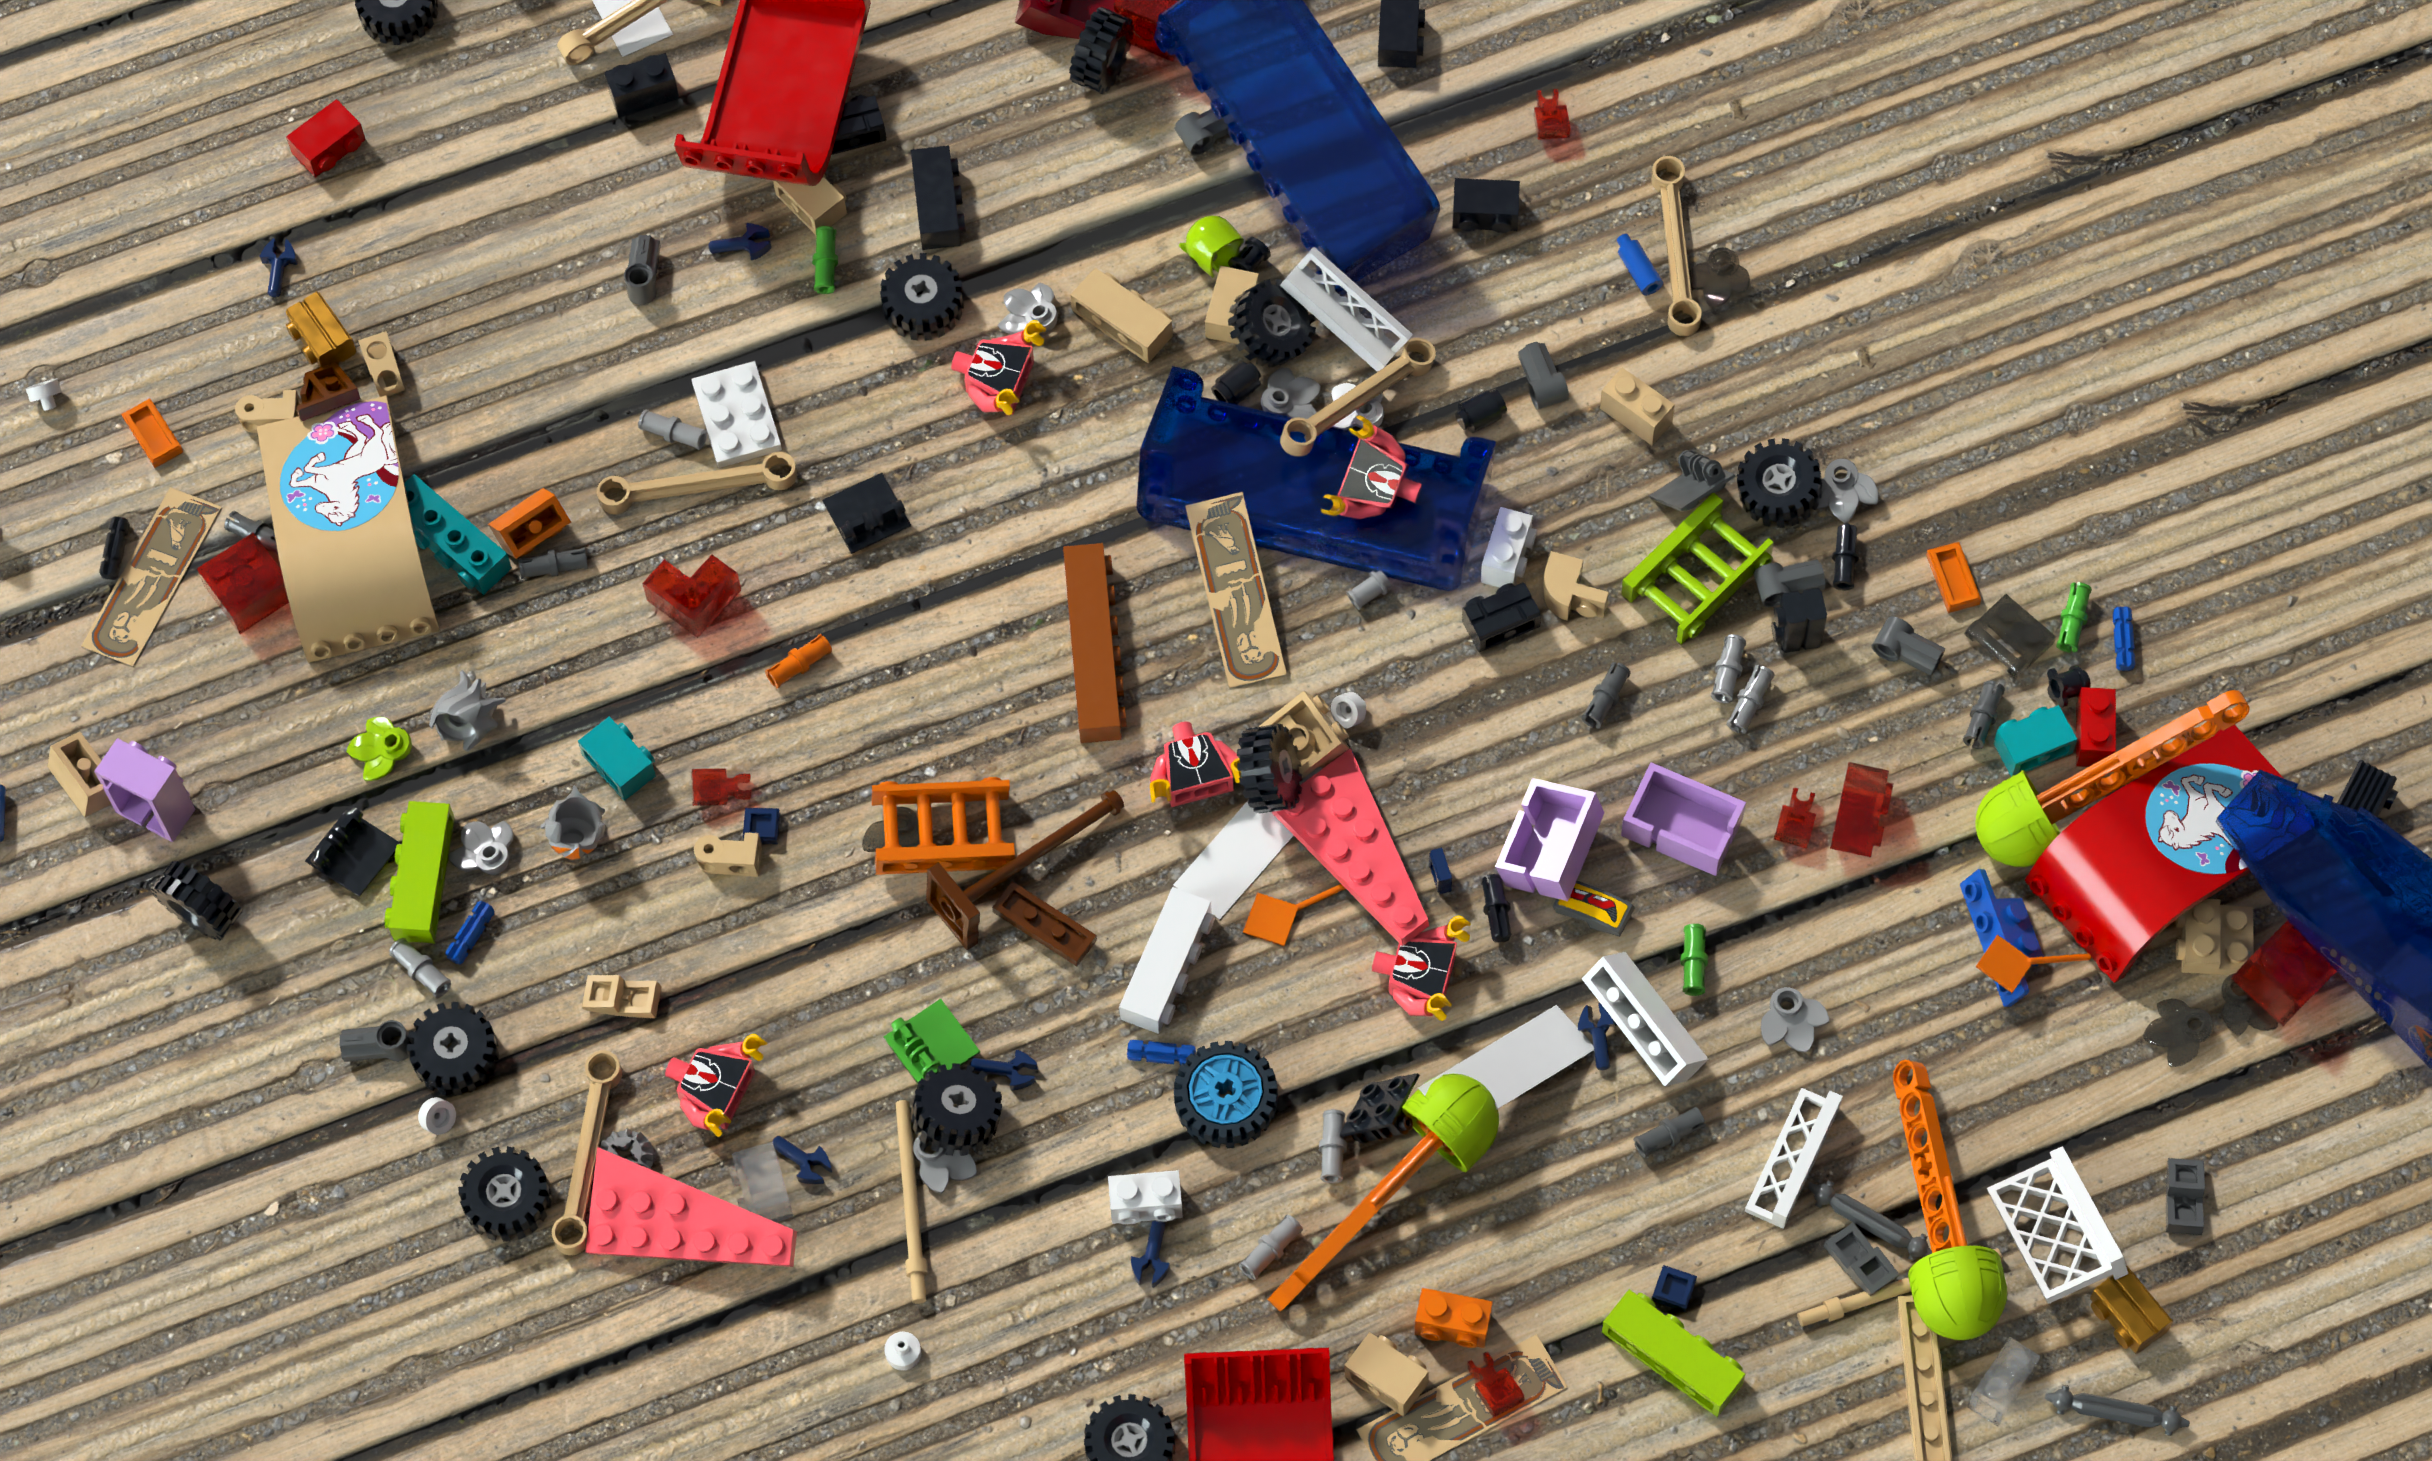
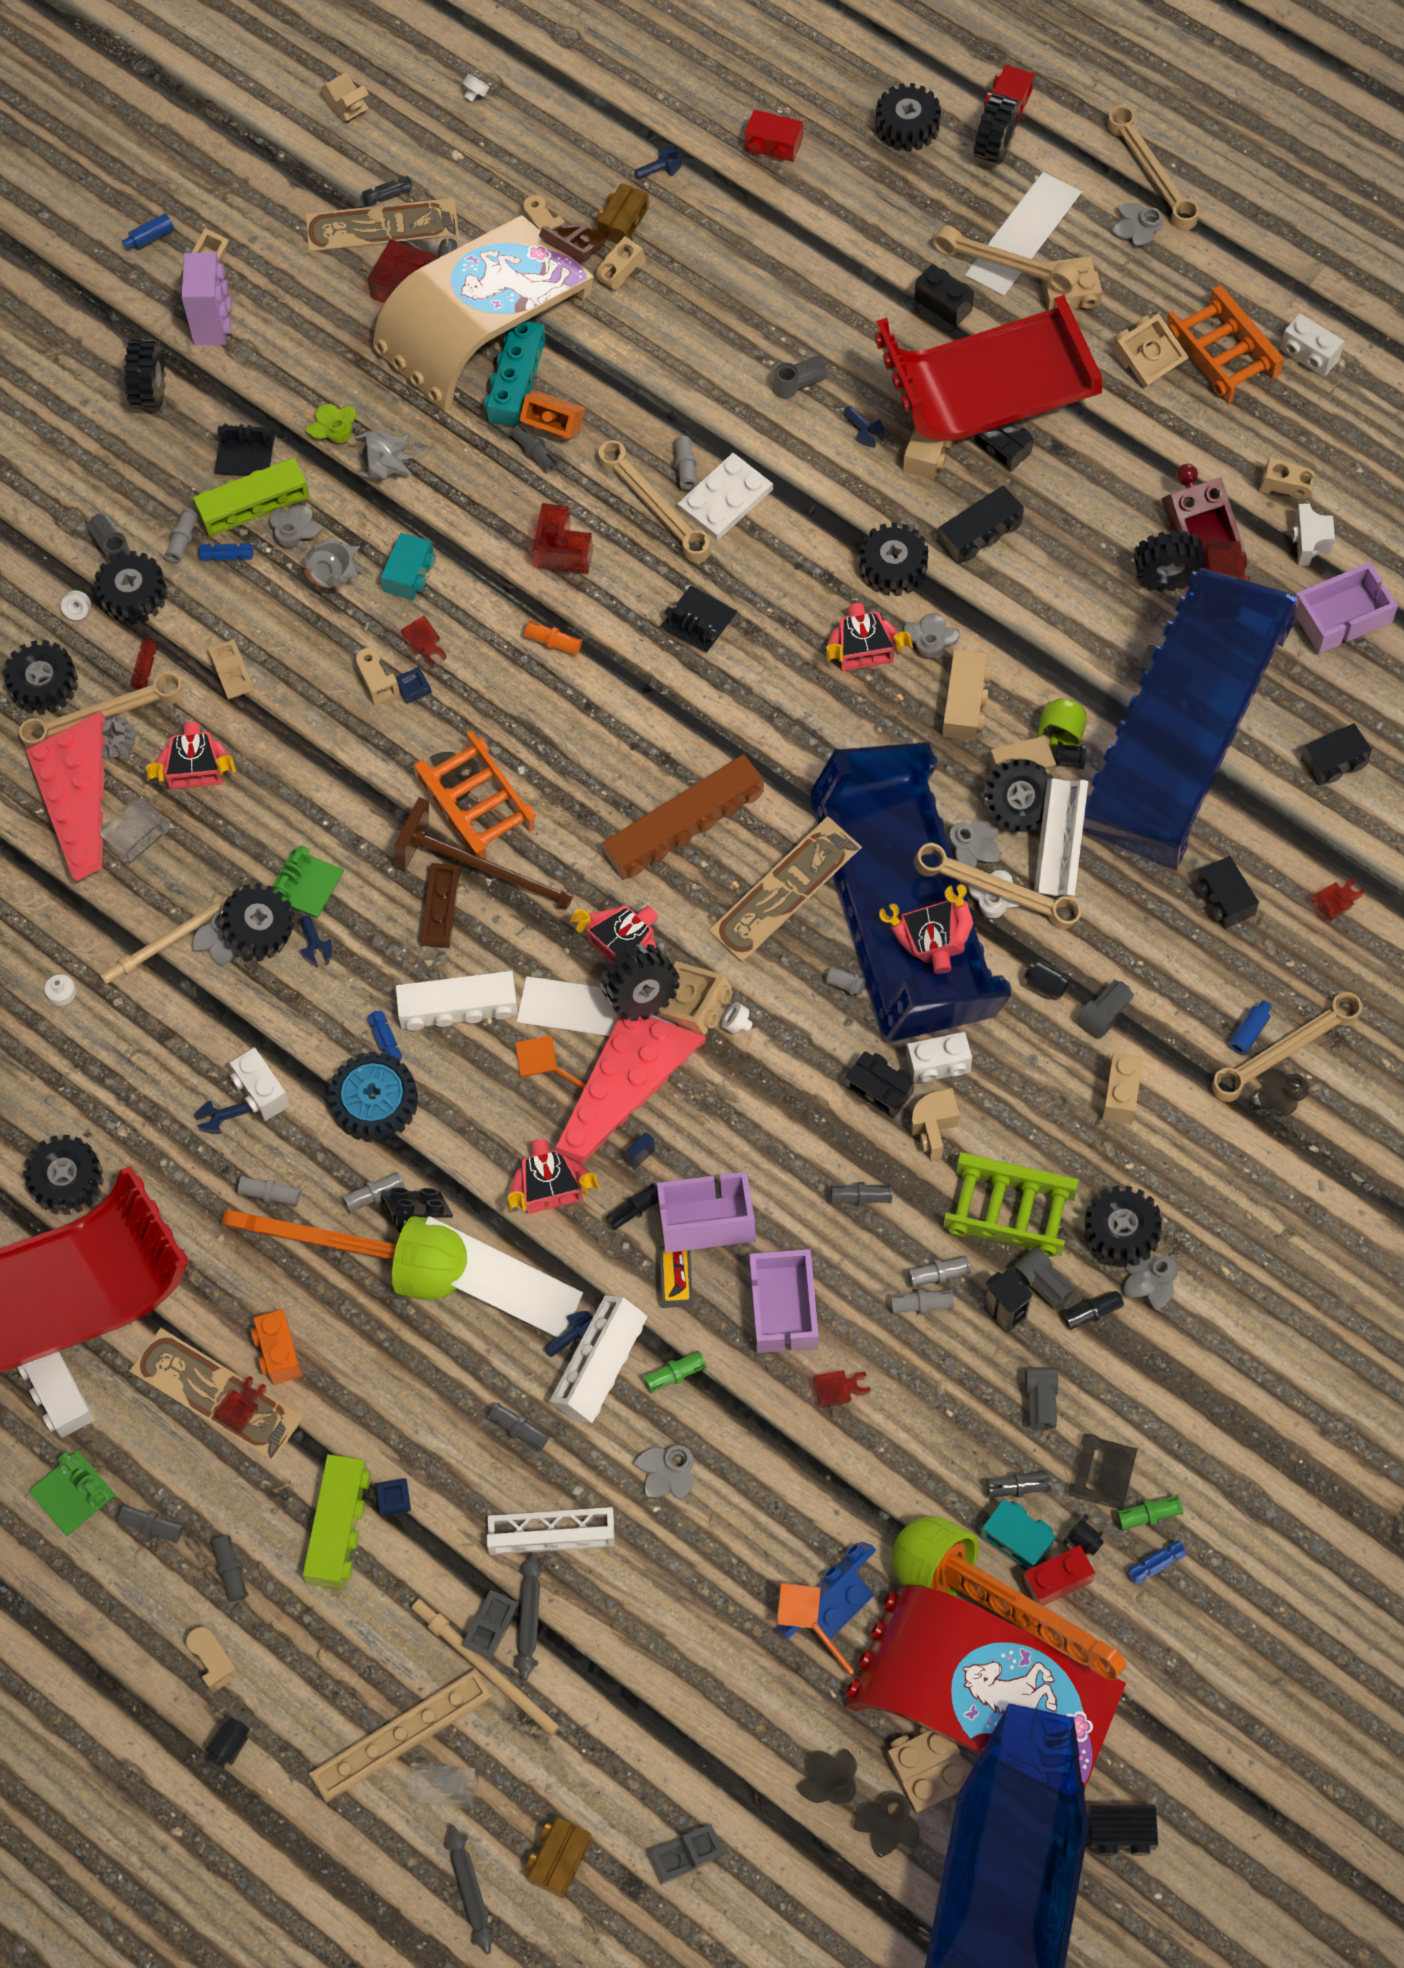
camera: 60 degrees right, 0 degrees up
orange tile [121,398,183,468] -> none
dark blue bar [771,1136,832,1185] -> none
bright green pin [812,226,838,294] -> none
black brick [1211,360,1261,408] -> none
tan brick [1344,1332,1429,1417] -> none
dark grey hinge [1649,450,1735,512] -> none
clear red brick [1830,762,1894,857] -> none
piece [1893,1060,2007,1340] -> none
orange tile [1926,542,1981,613] -> none
white fence [1987,1146,2128,1304] -> none
clear red brick [2231,920,2340,1026] -> none
none -> clear red axle [130,638,158,690]

